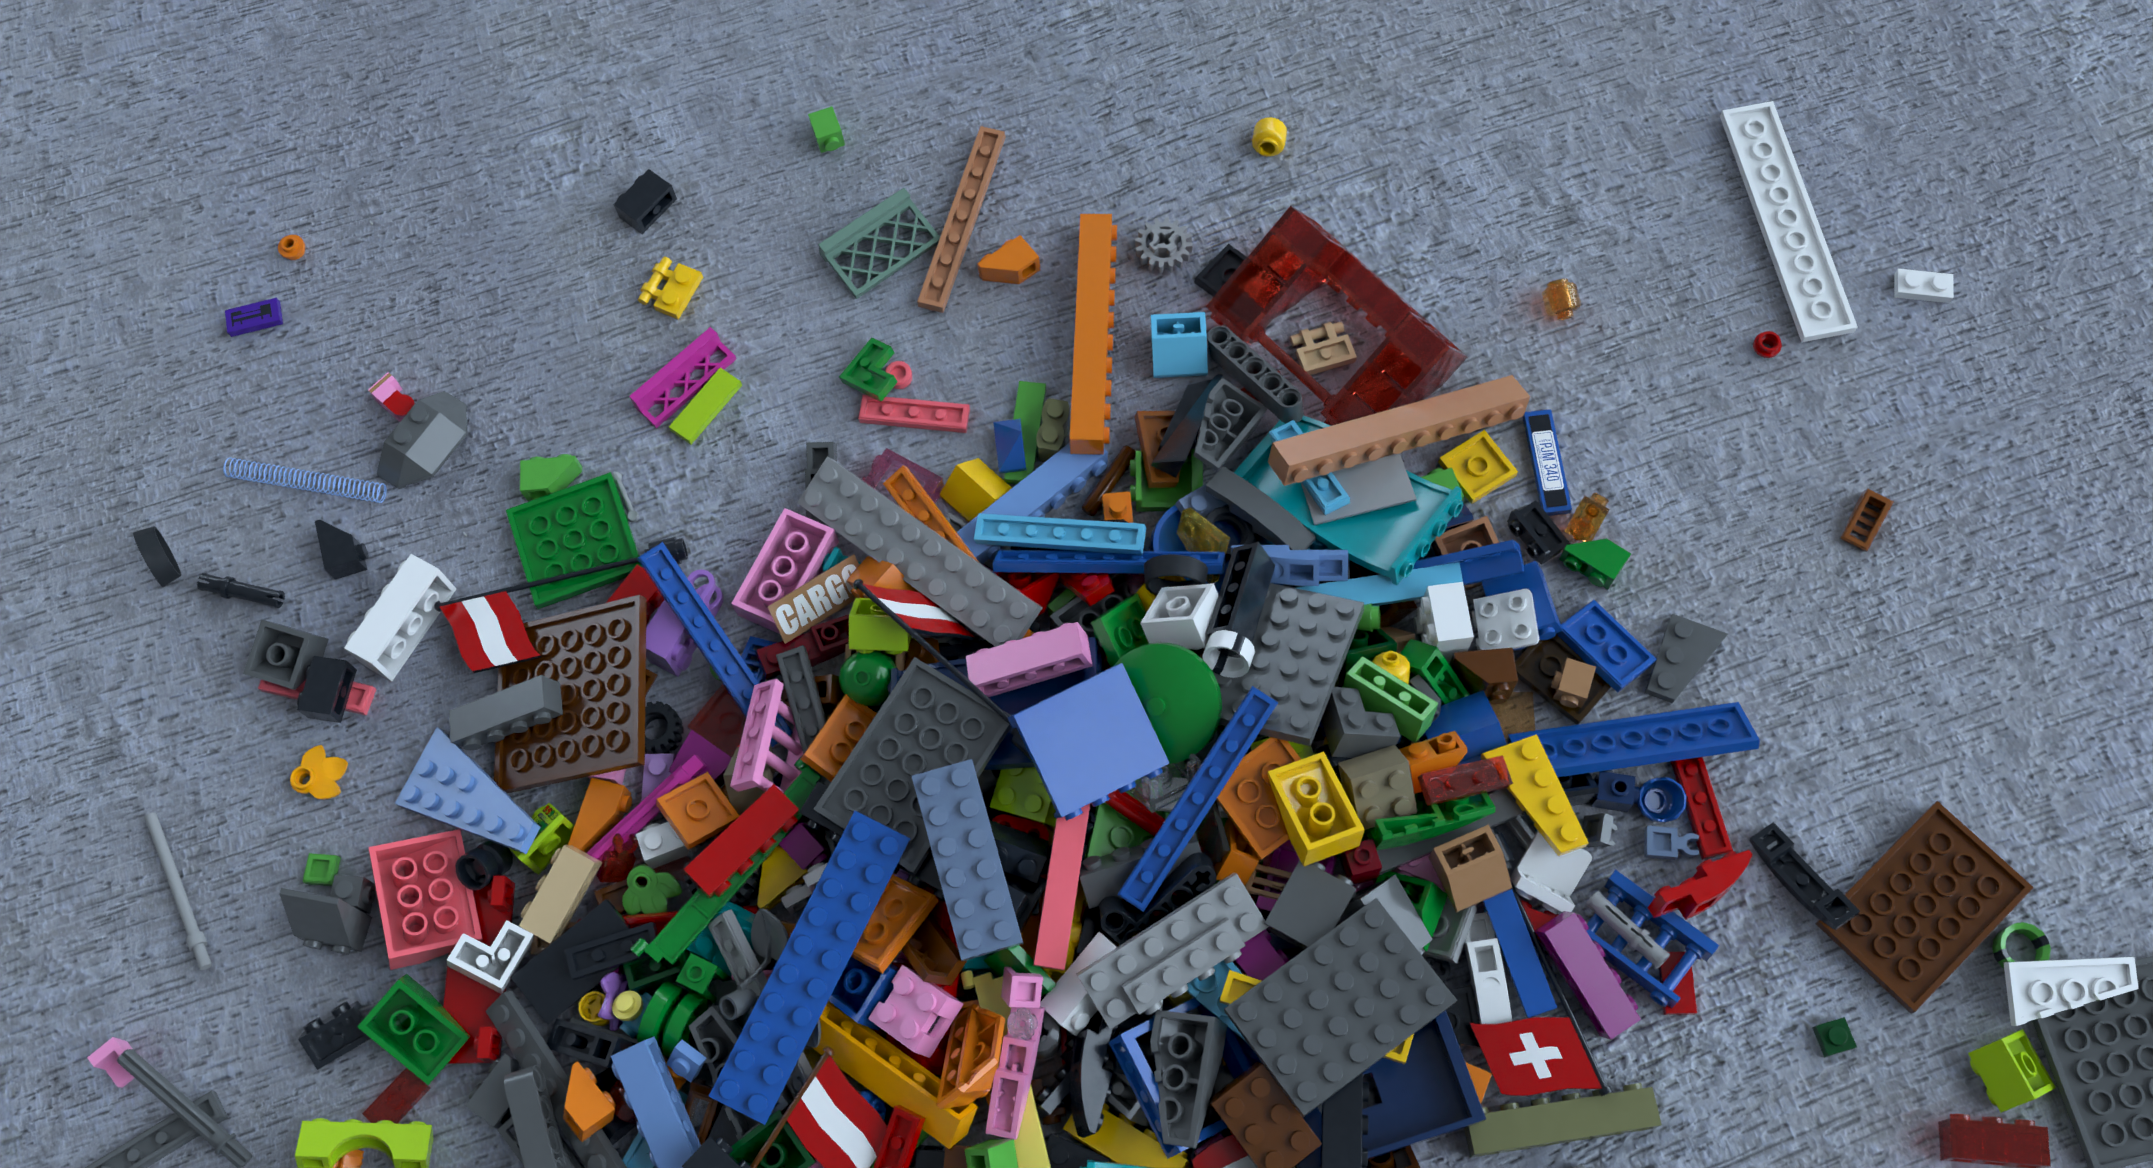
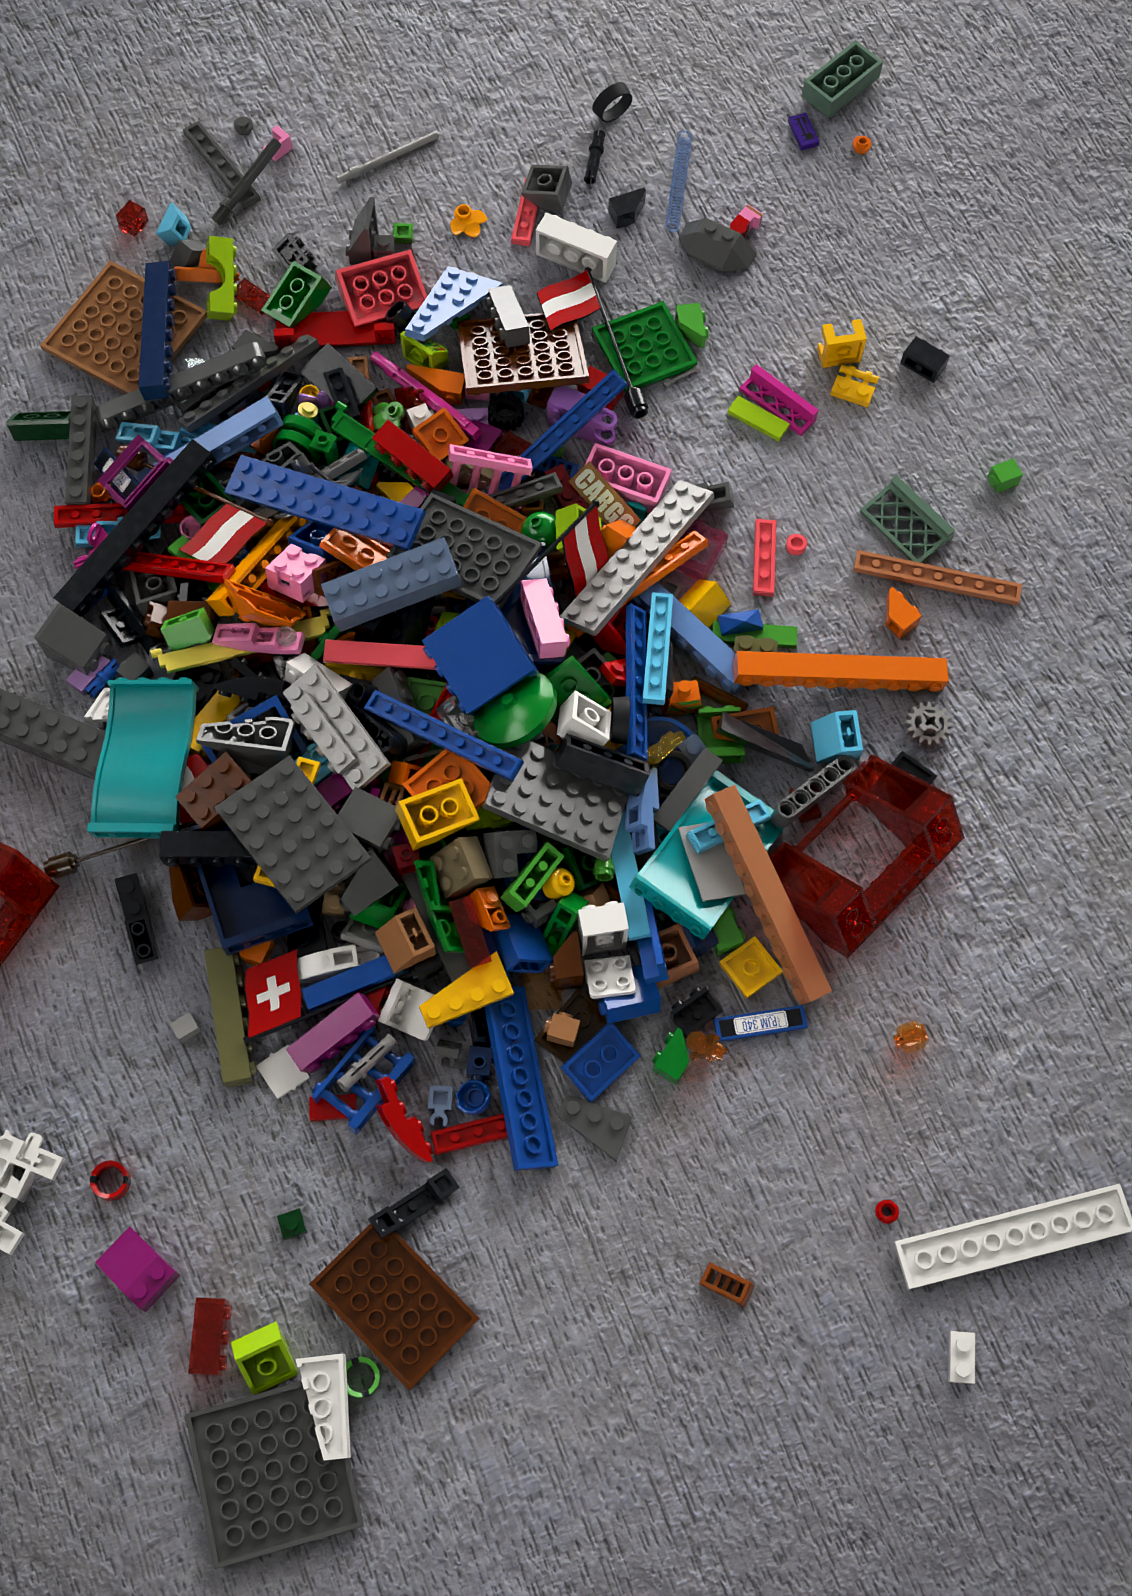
camera: 80 degrees right, 0 degrees up
black brick [297,656,357,723] -> none
white brick [447,920,534,994] -> none
tan brick [519,845,603,943] -> none
orange slope [563,1061,615,1142] -> none
medium blue plate [666,1040,707,1083] -> none
green plate [839,338,897,402] -> none
bright pink panel [1001,967,1043,1008] -> none
dark grey wedge [1193,378,1268,472] -> none
white piece [1203,630,1255,678] -> none
yellow head [1252,117,1287,157] -> none
tan plate [1290,321,1357,377] -> none
none -> dark grey plate [234,117,253,135]
none -> white piece [256,1045,310,1099]
none -> sand green brick [802,40,883,118]
none -> yellow panel [817,319,867,368]

